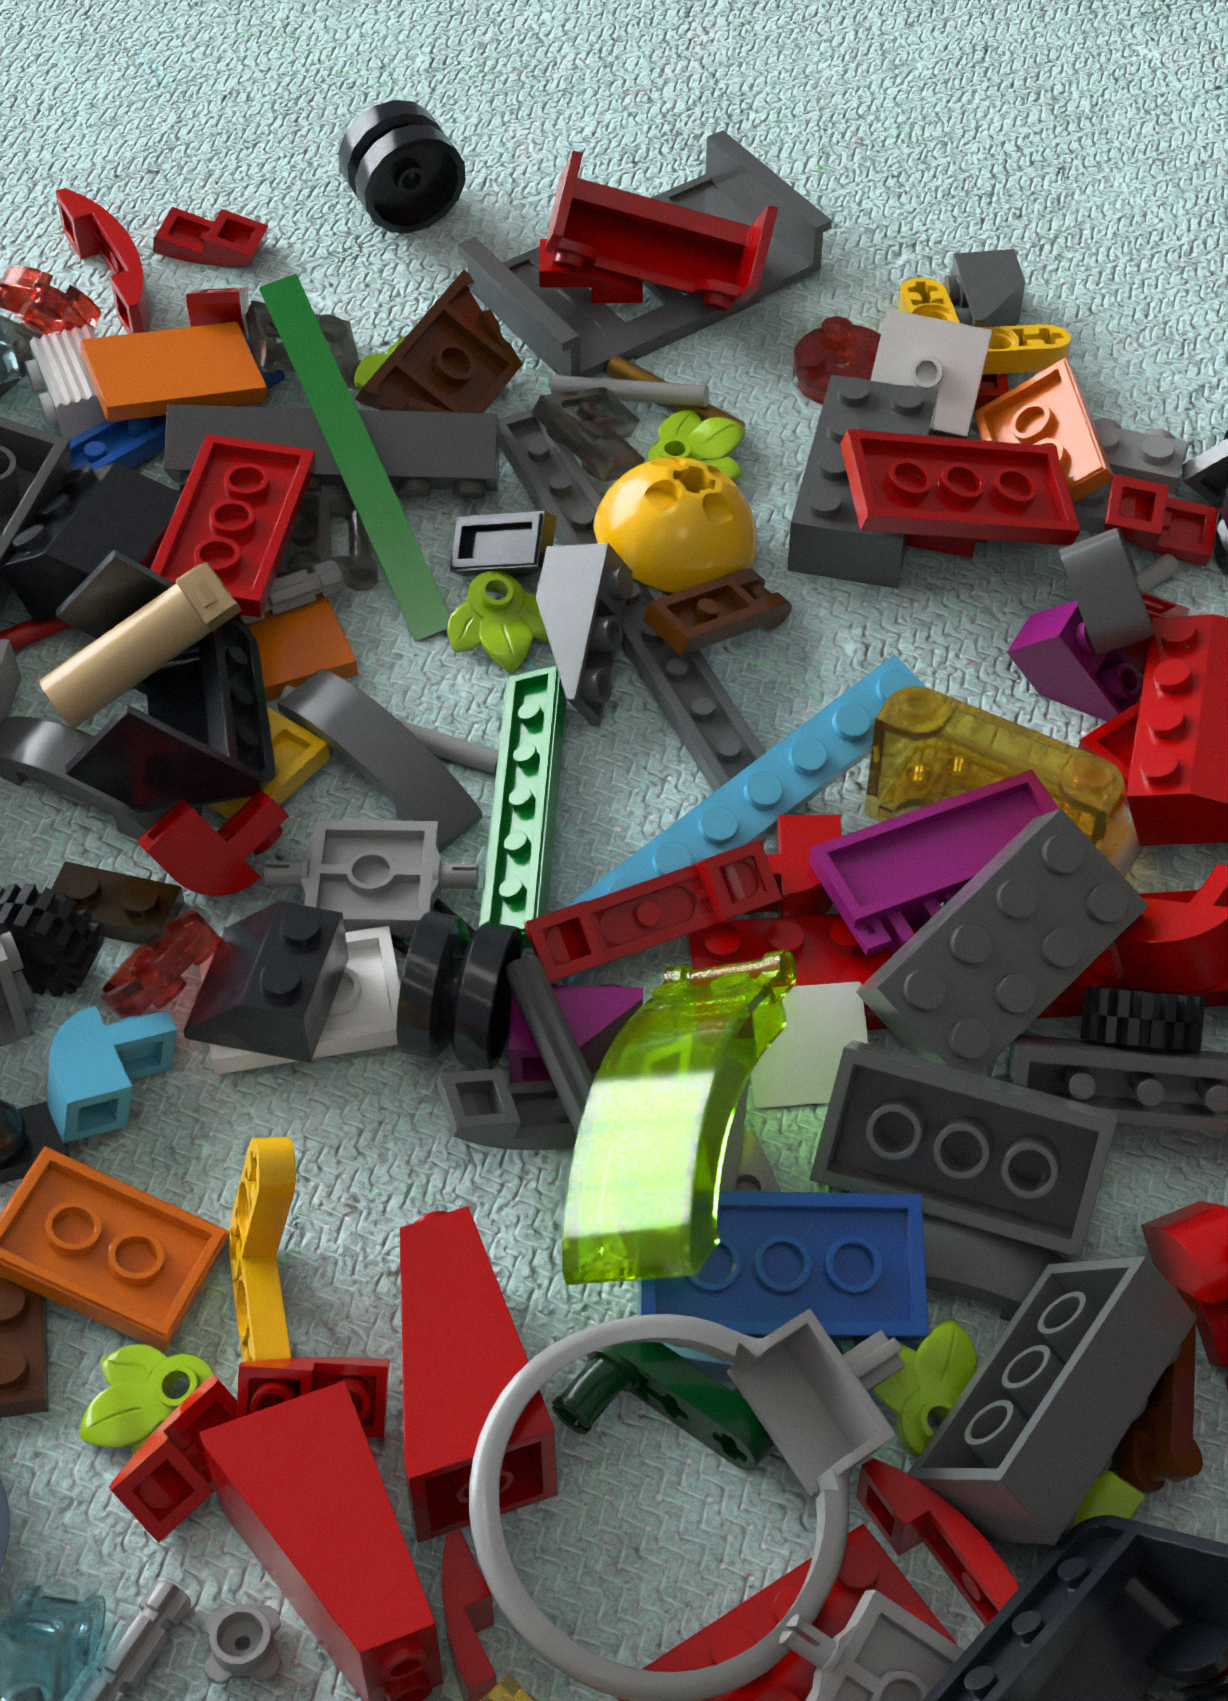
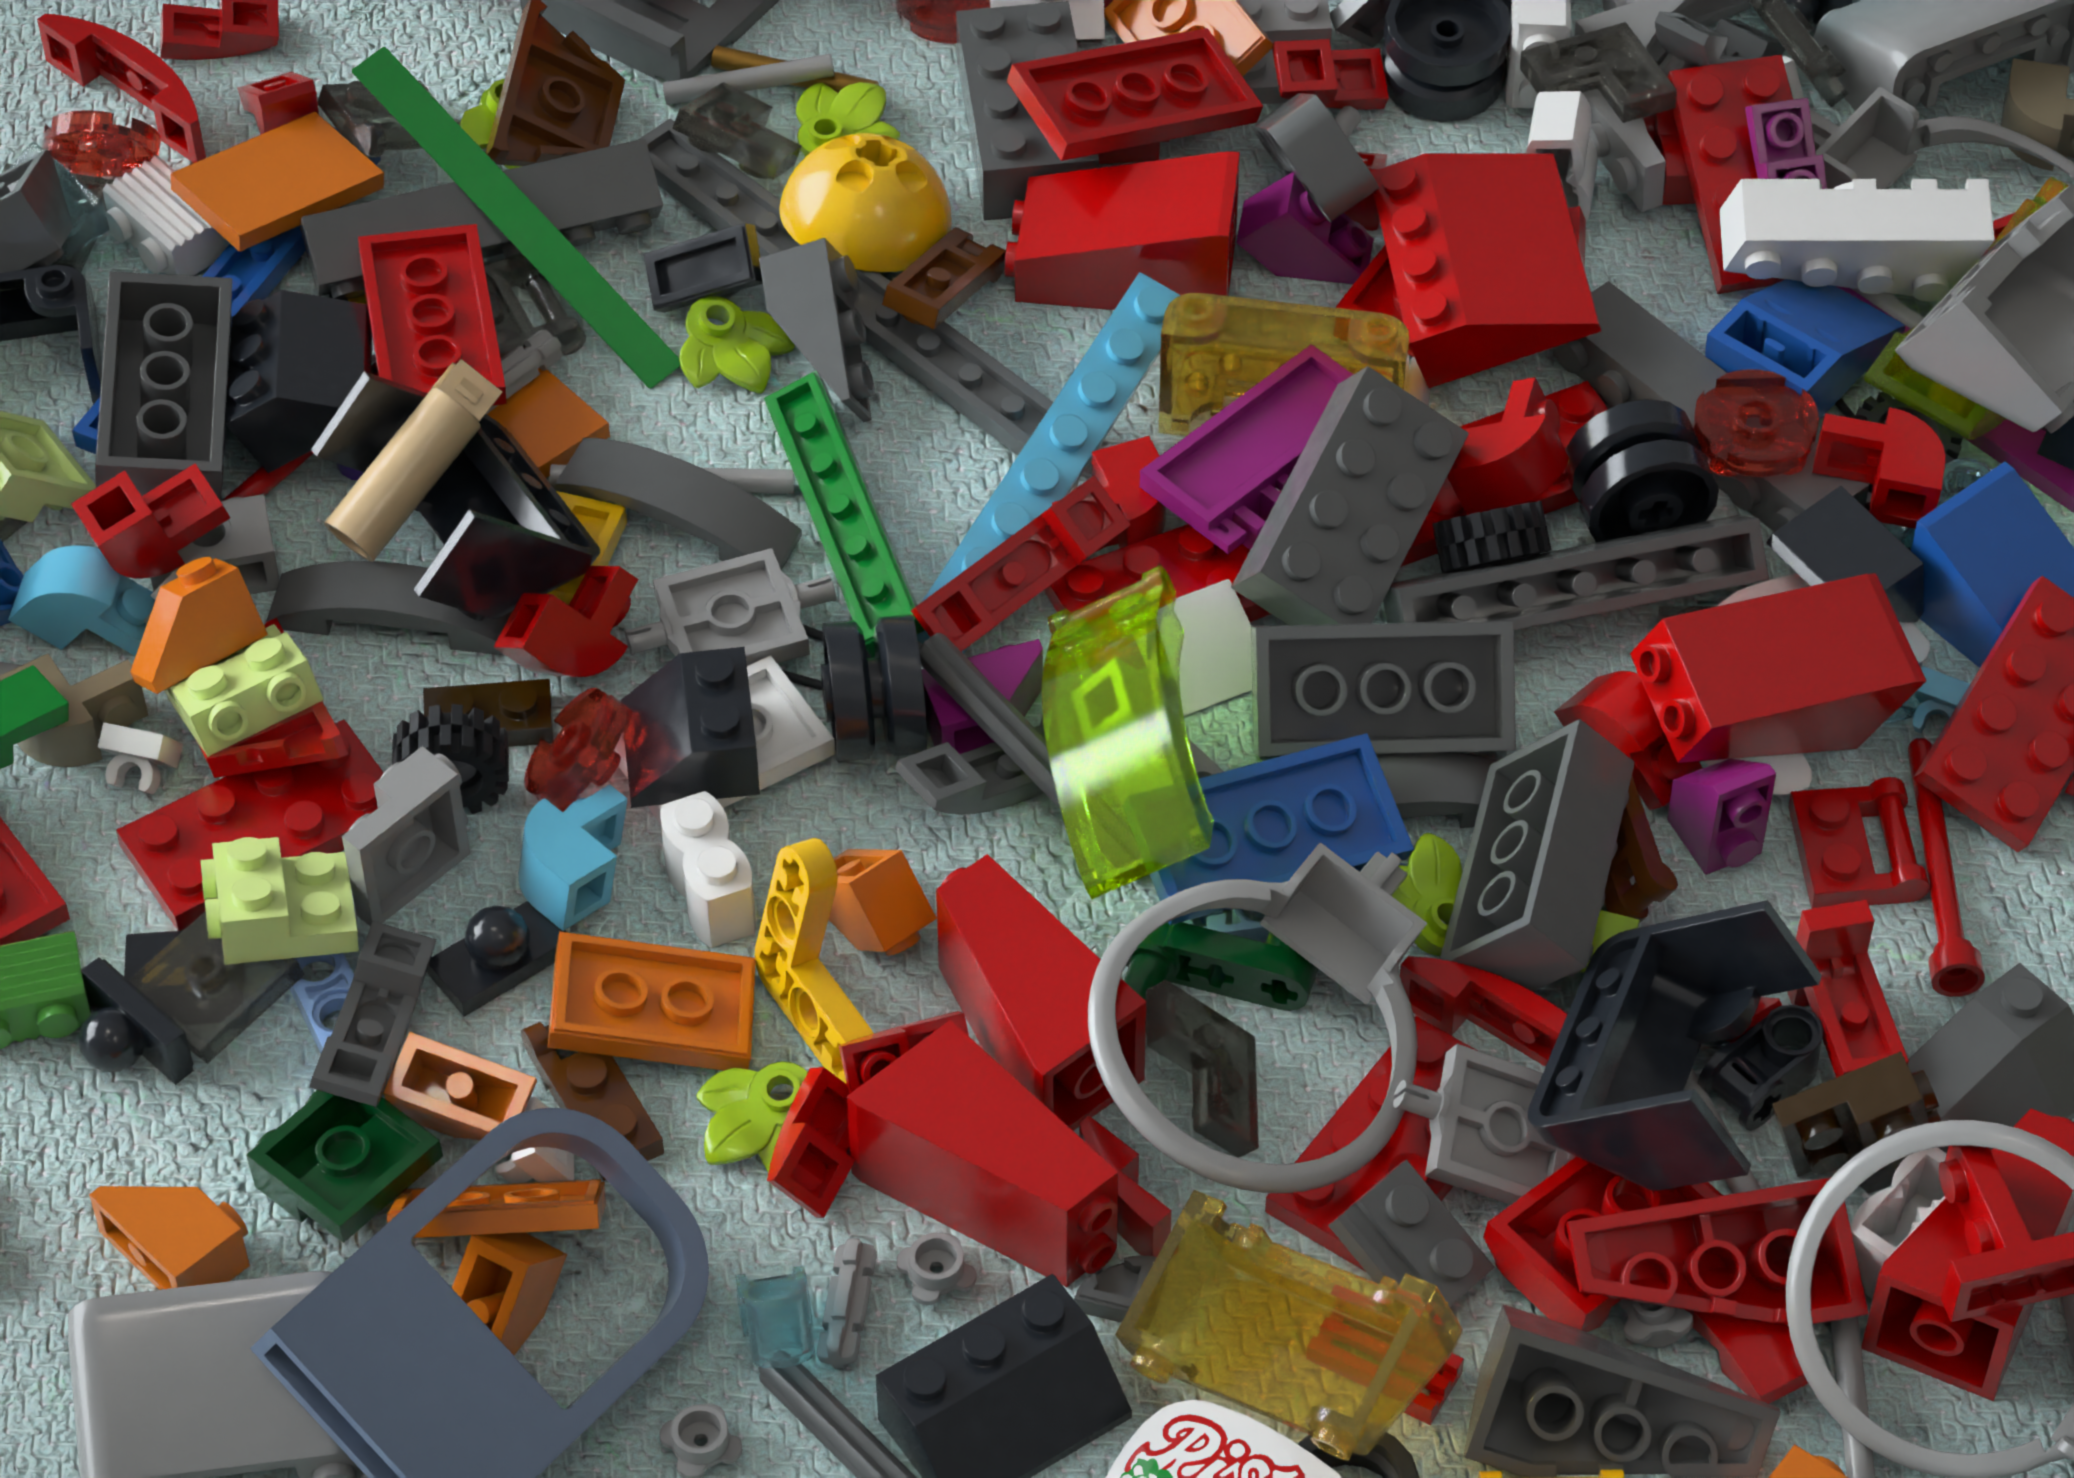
camera: 20 degrees left, 0 degrees up
none -> white brick [660,791,756,948]
none -> orange slope [829,849,937,956]
none -> red slope [1004,151,1240,317]
none -> clear smoke plate [1146,980,1259,1158]

